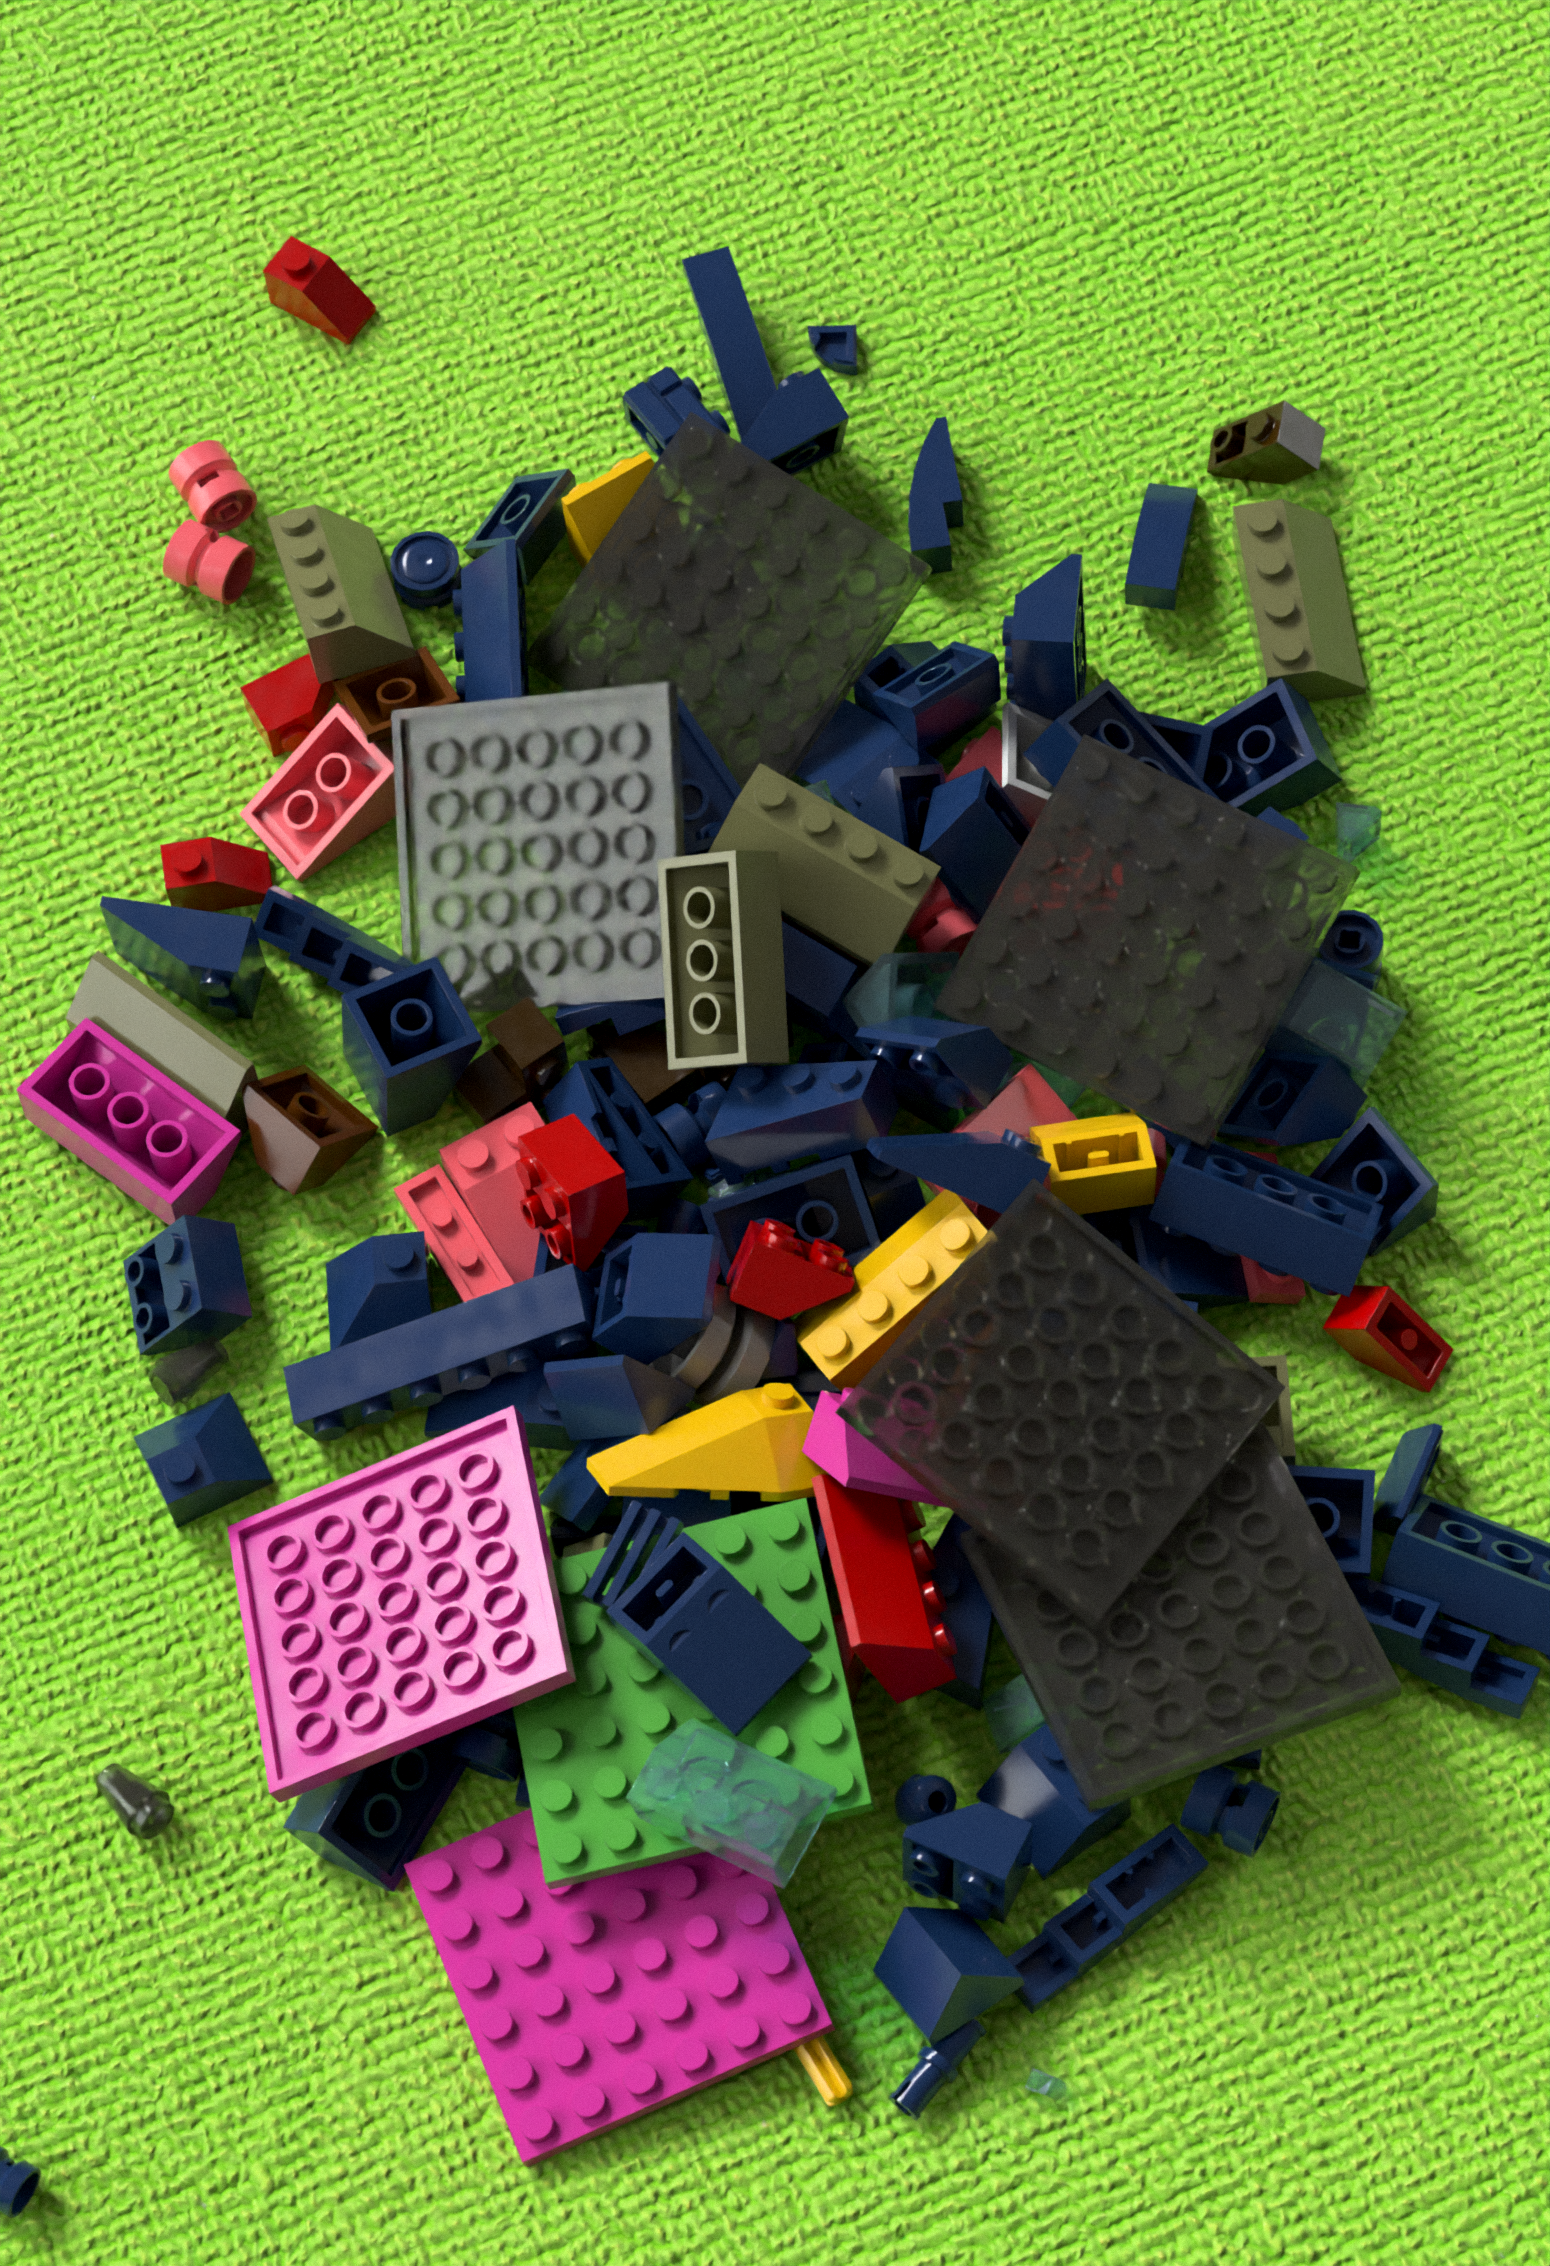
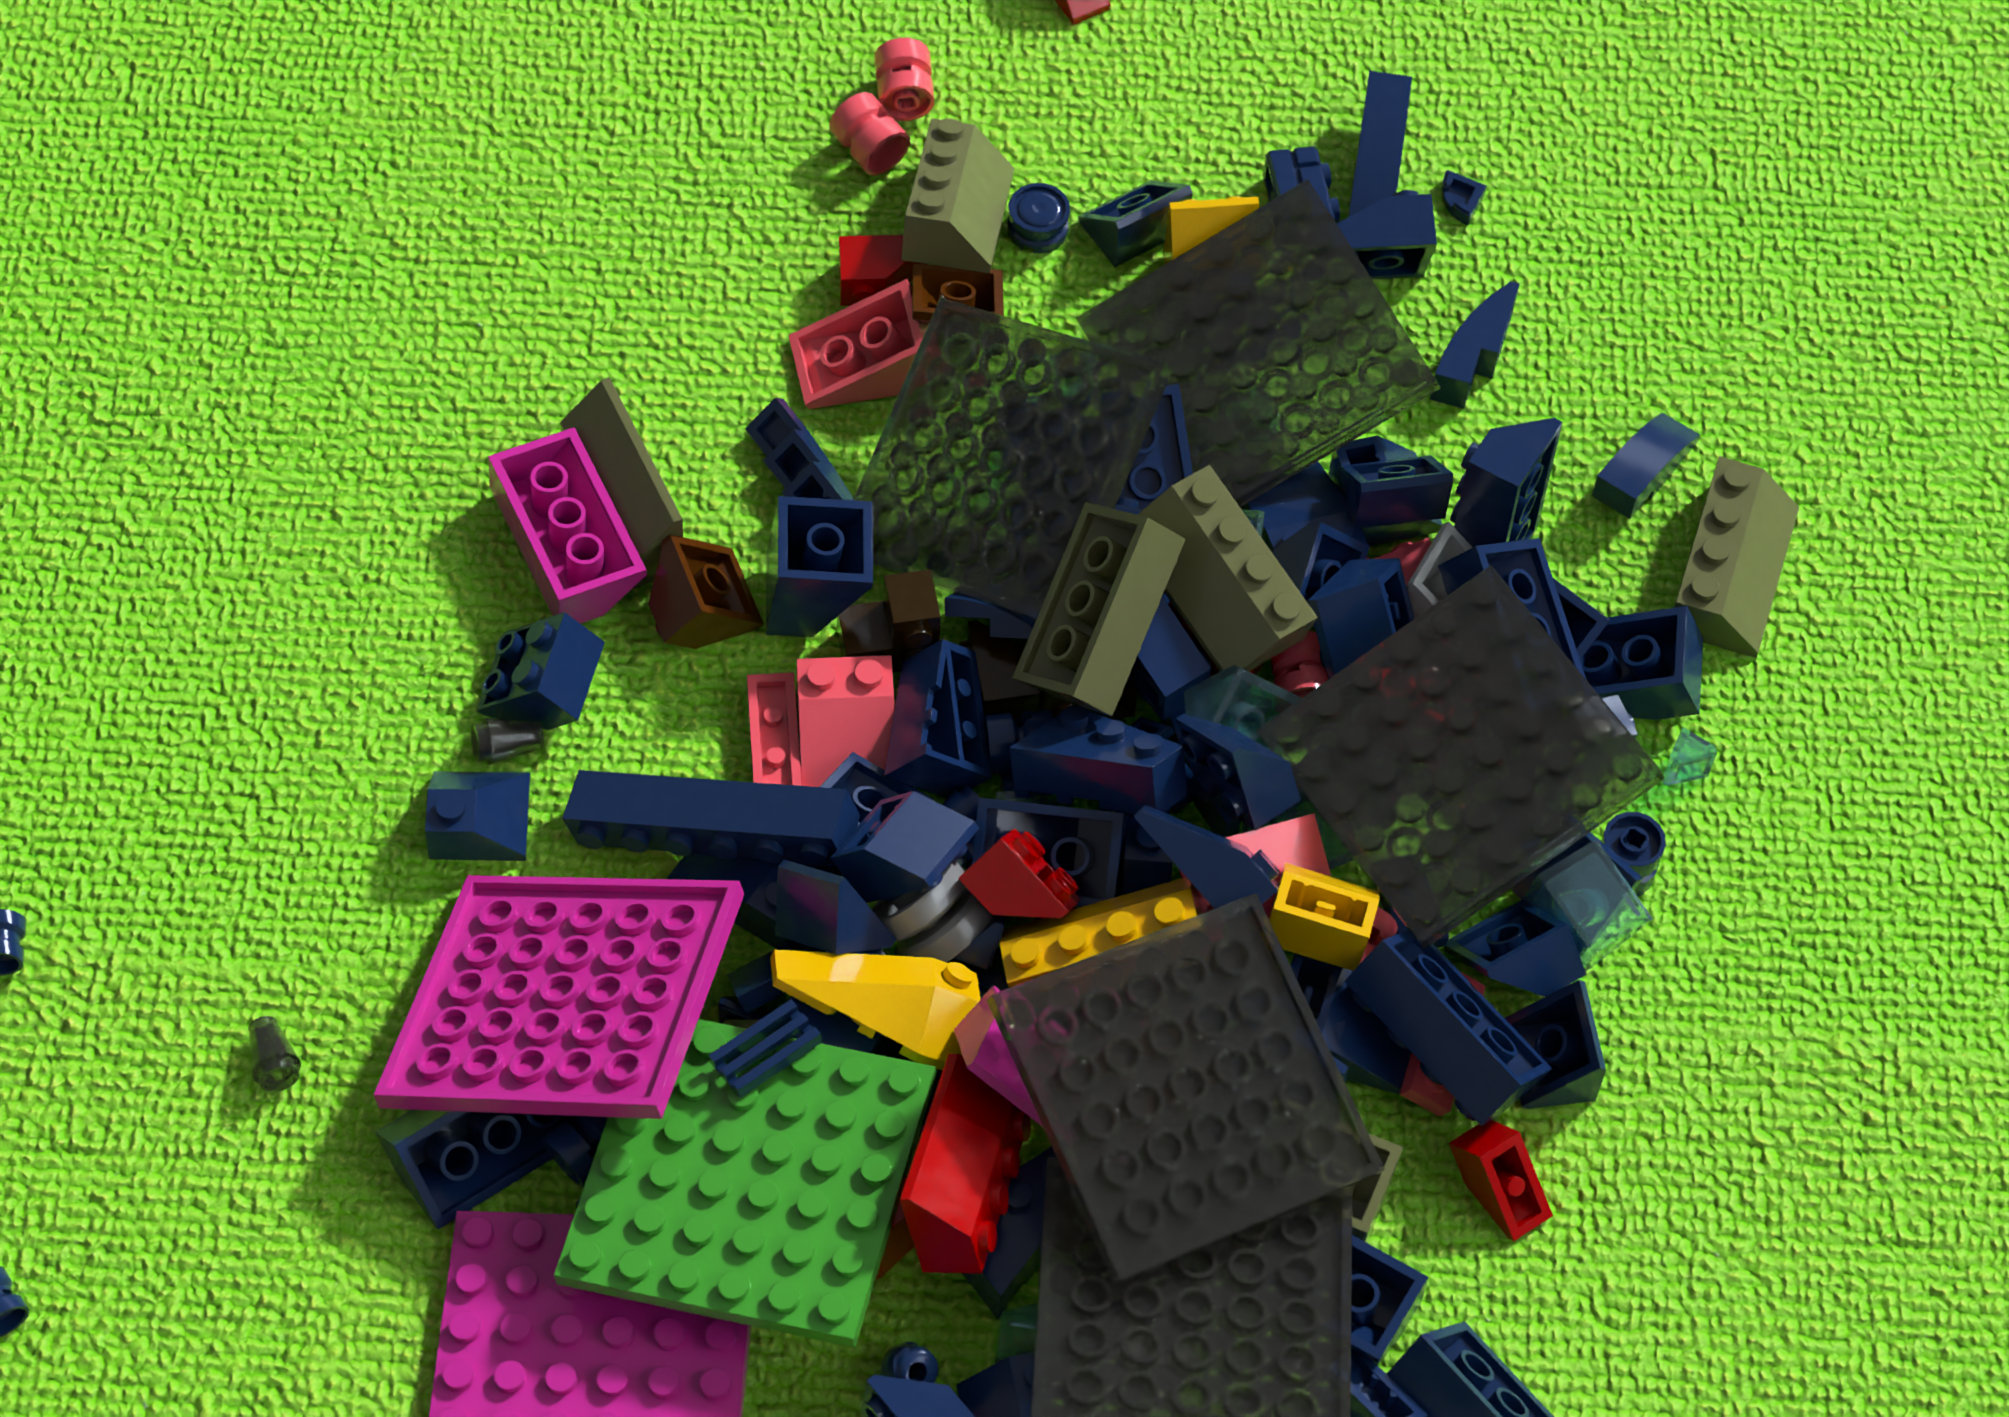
camera: 15 degrees right, 5 degrees down
dark blue slope [100,896,266,1020] -> none
red slope [160,837,273,912] -> none
dark blue slope [326,1231,435,1350] -> none
dark blue slope [453,539,532,768] -> none
red slope [515,1113,629,1272] -> none
dark blue slope [606,1532,813,1737] -> none
clear light blue slope [626,1718,838,1889] -> none
dark brown slope [1207,400,1326,485] -> none
dark blue slope [1372,1423,1444,1537] -> none

